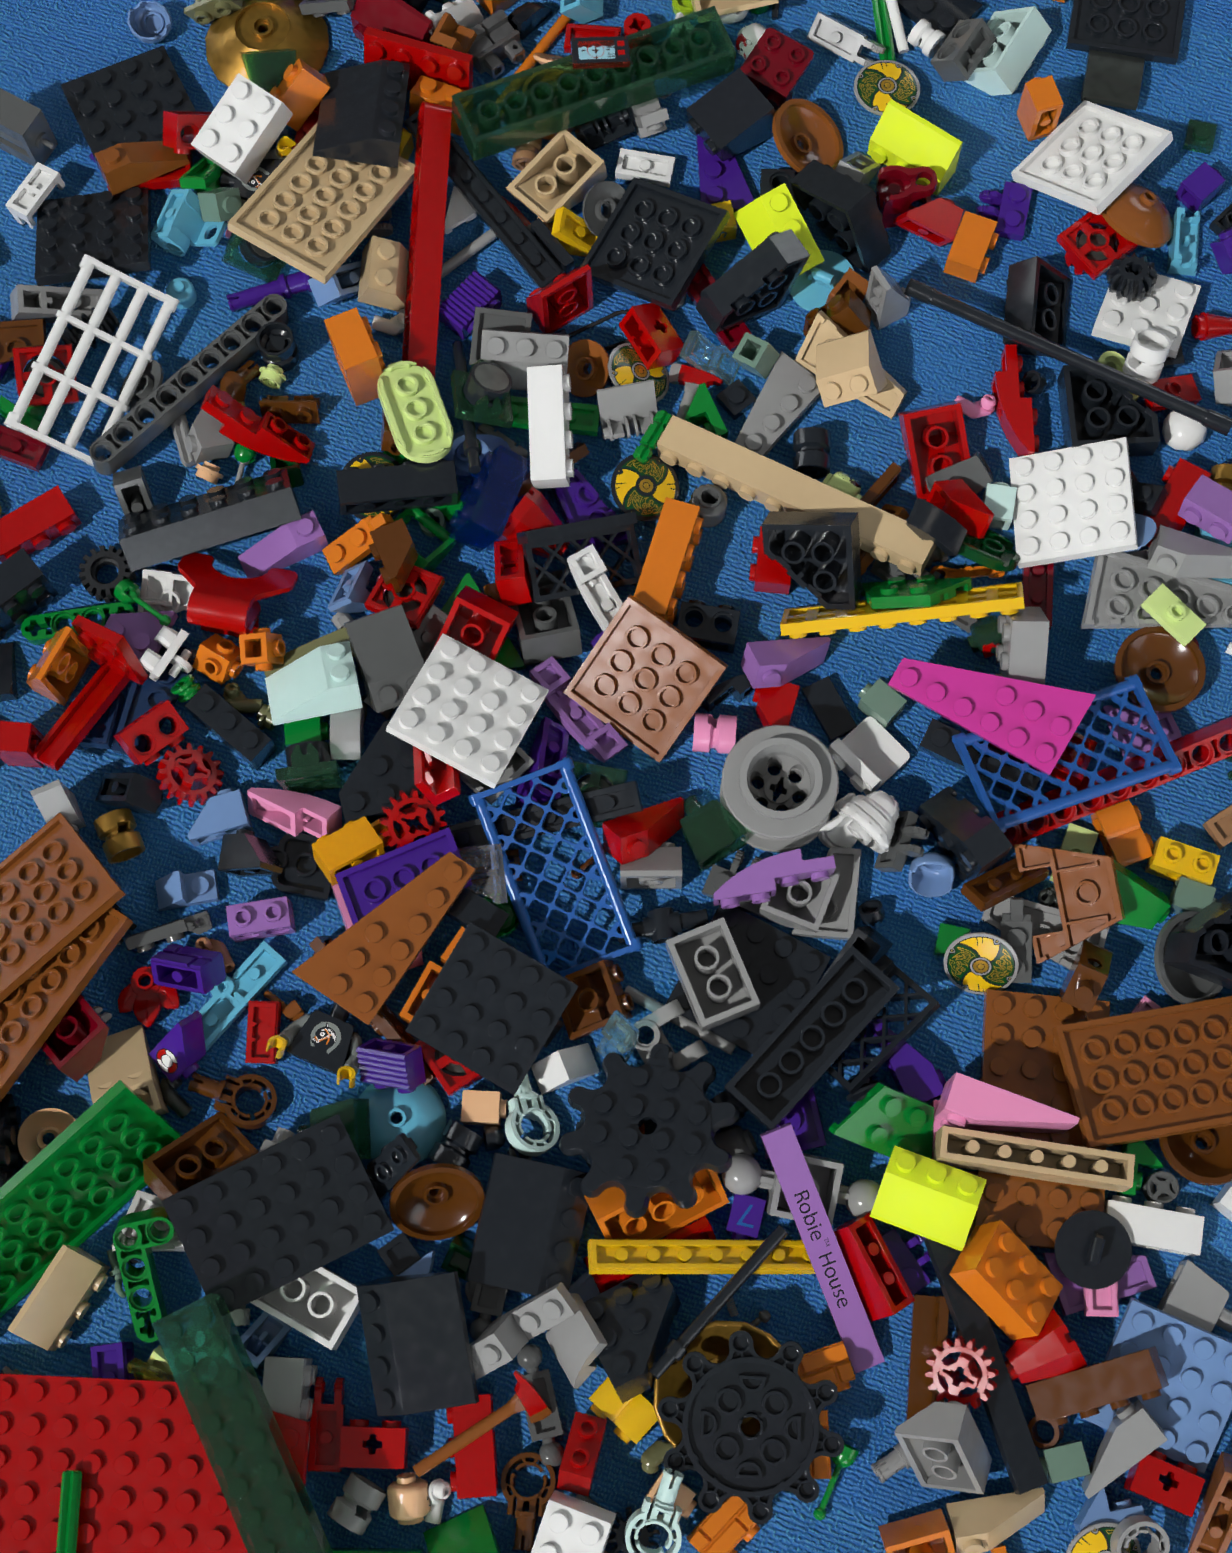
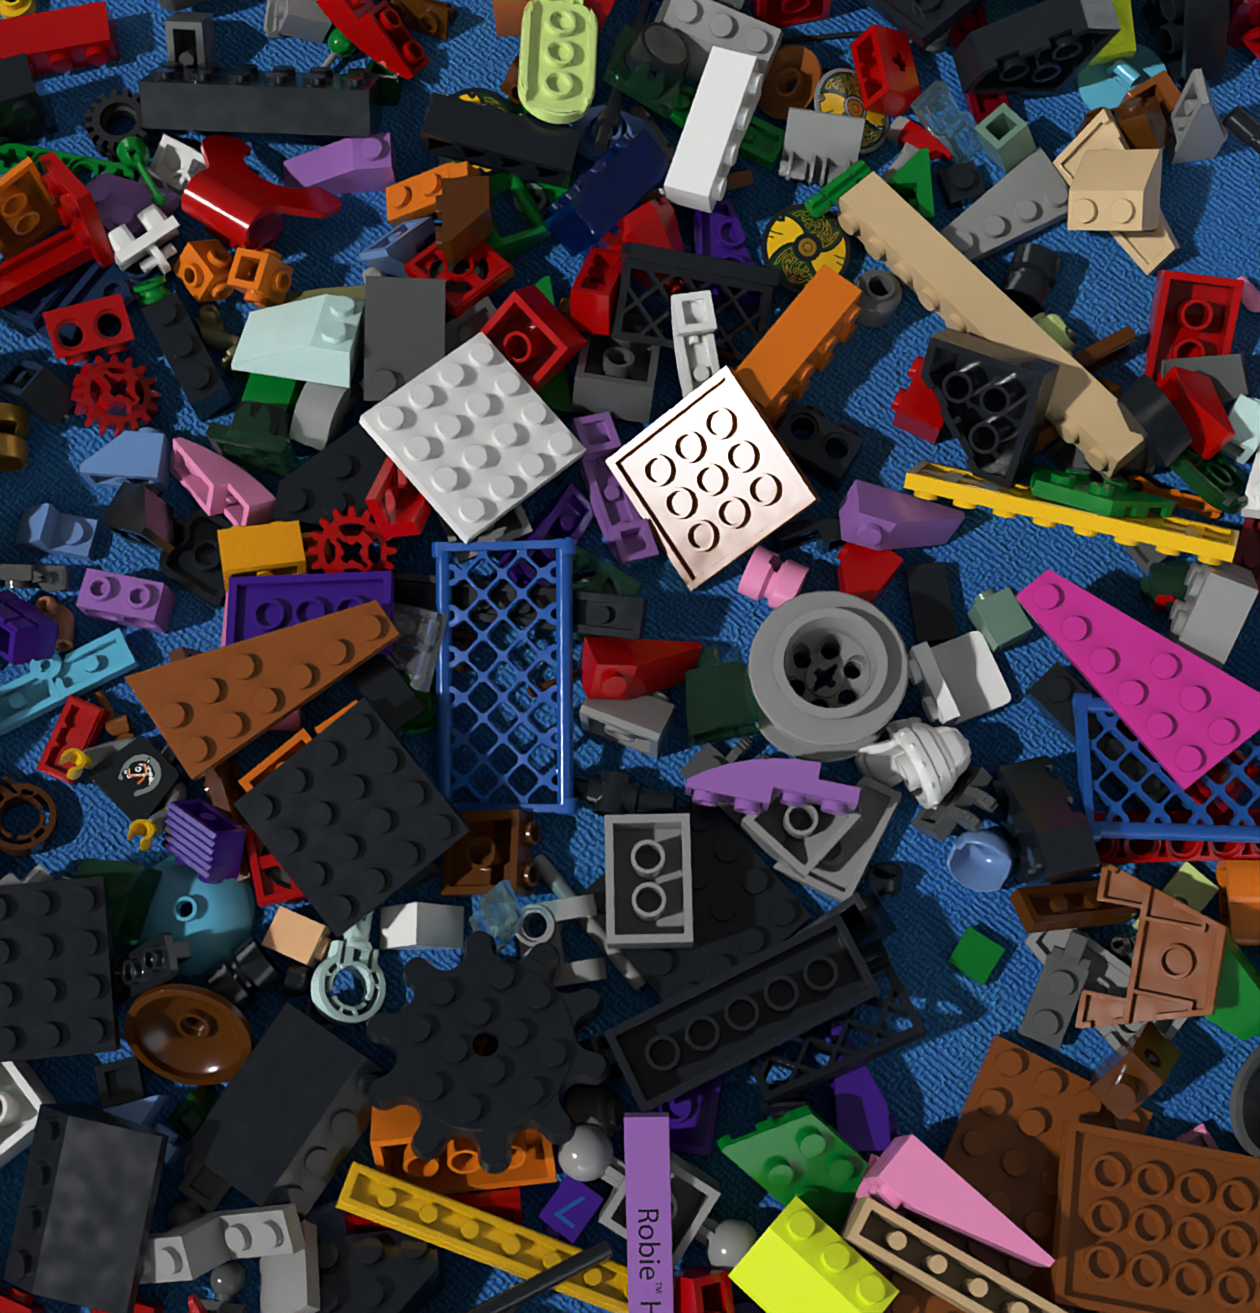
camera: 20 degrees right, 0 degrees up
light nougat plate [195,461,224,485] -> none
shield [943,932,1019,995] -> none

